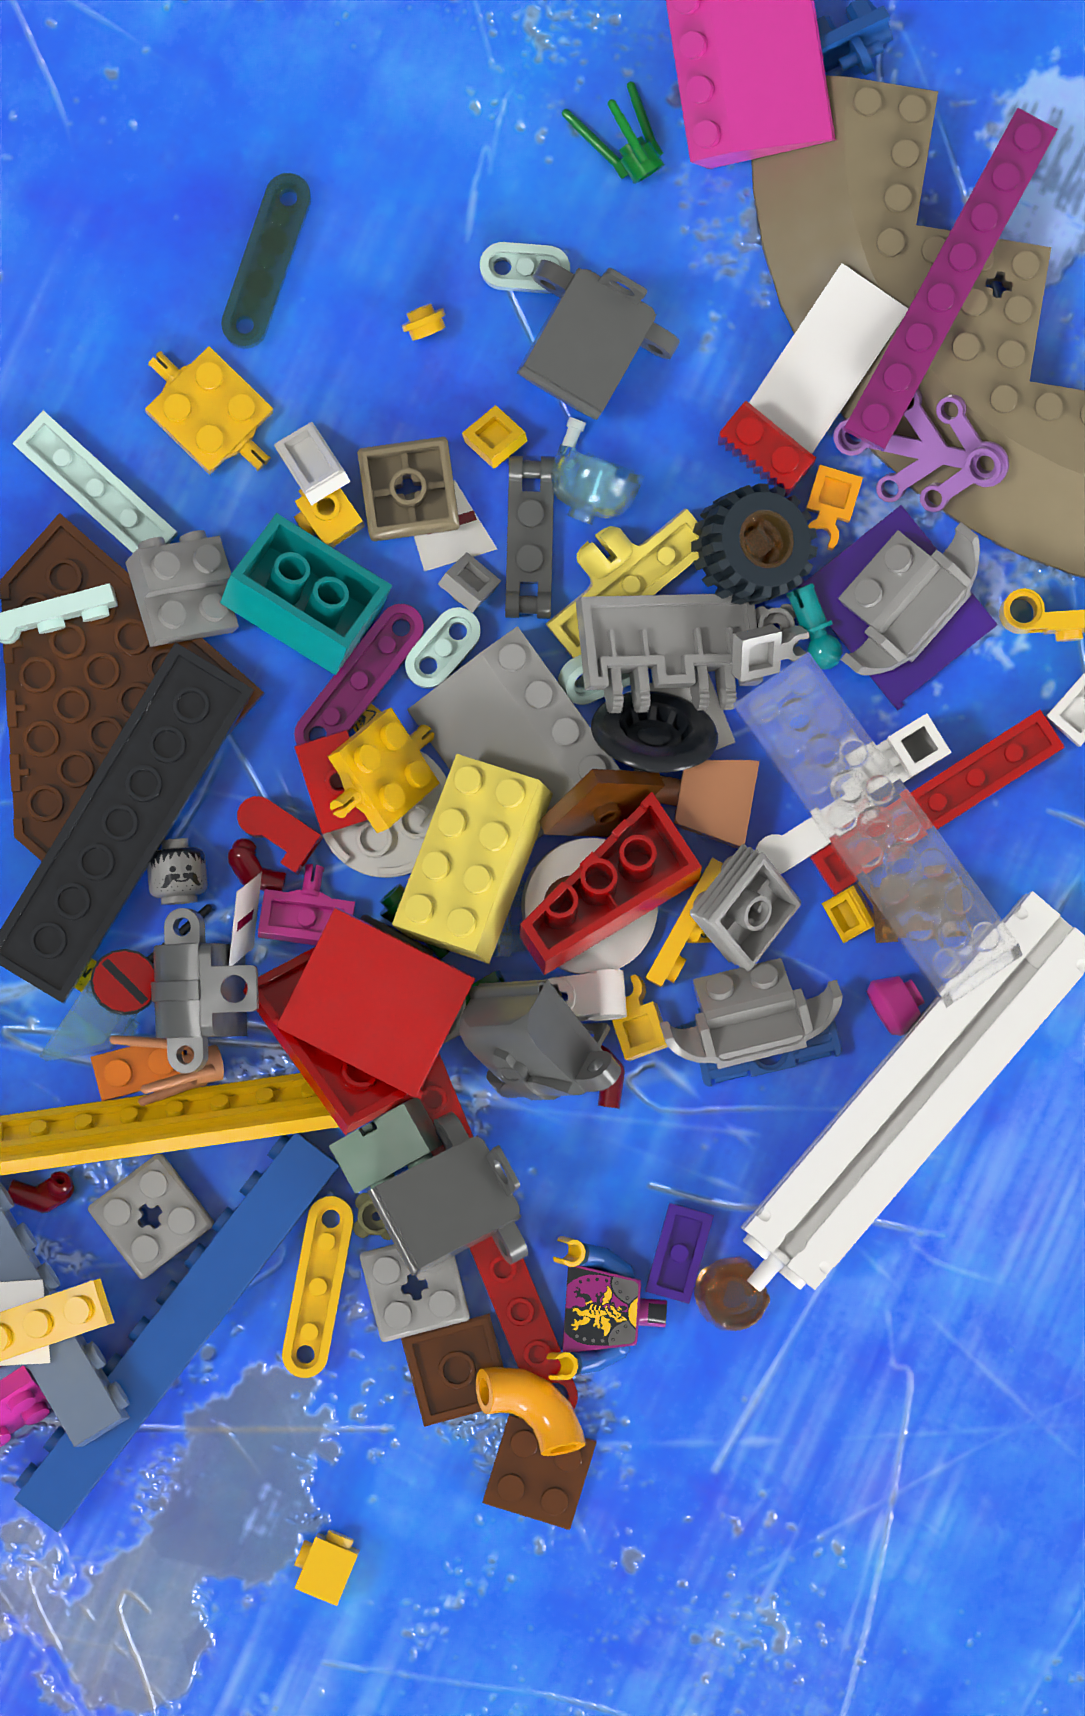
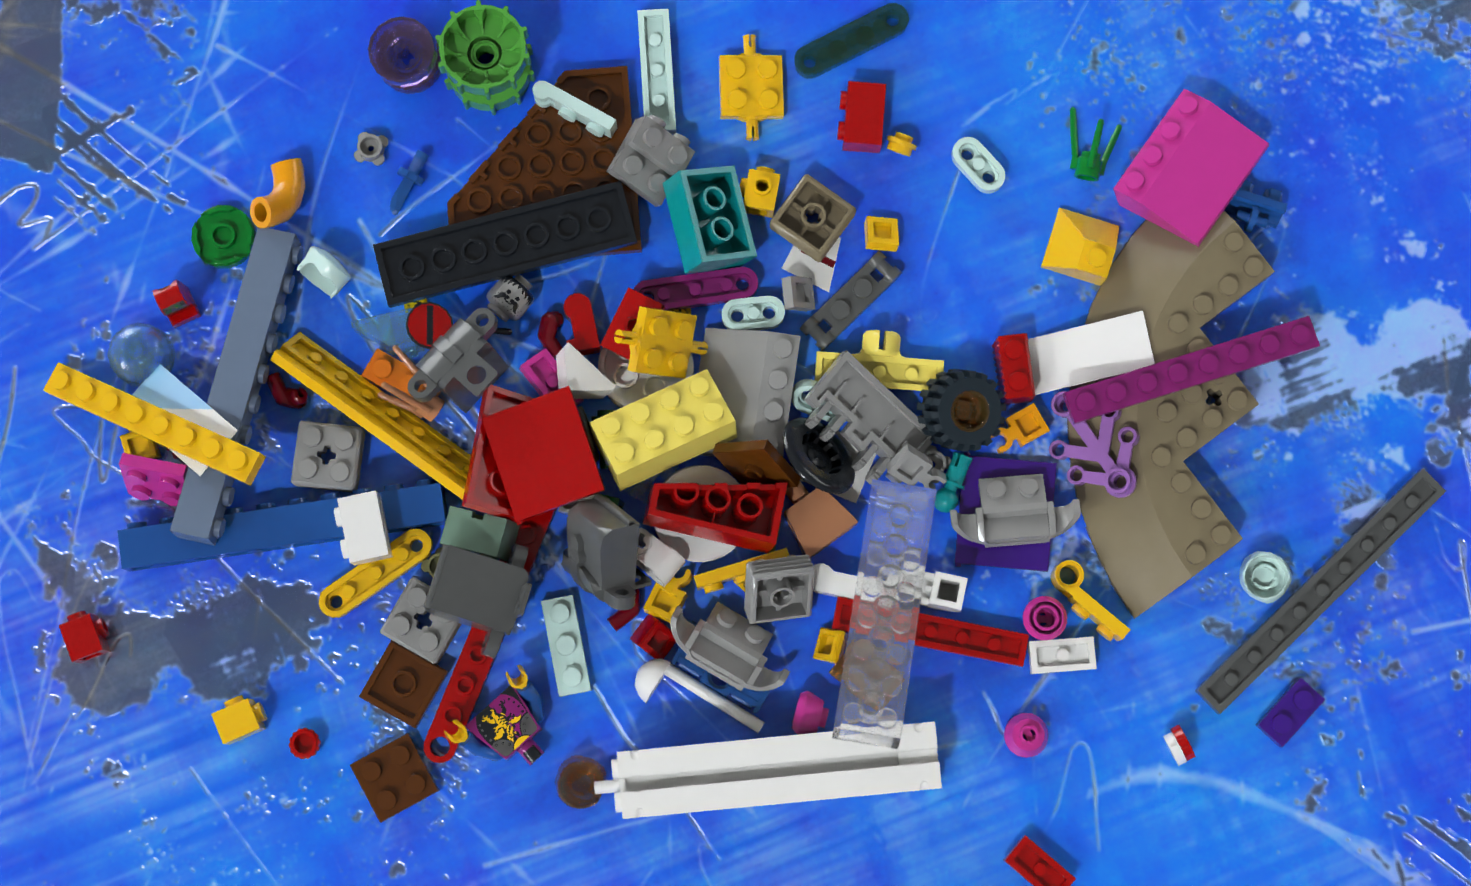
camera: 40 degrees right, 5 degrees down
white sticker [229,872,262,966] -> none
white tile [274,422,351,505] -> none
light orange cylinder [476,1367,586,1456] -> none
dark grey piece [517,260,680,420] -> none
clear light blue cylinder [551,444,645,525] -> none
white piece [555,417,586,470] -> none
dark purple plate [645,1203,714,1304] -> none
none -> red brick [59,611,111,663]
none -> red piece [289,728,321,759]
none -> white brick [334,490,393,566]
none -> light aqua plate [541,595,592,697]
none -> white slope [556,342,615,399]
none -> red slope [630,614,676,659]
none -> white piece [634,659,765,733]
none -> red brick [837,81,886,153]
none -> dark pink cone [1023,596,1067,641]
none -> yellow slope [1041,207,1120,286]

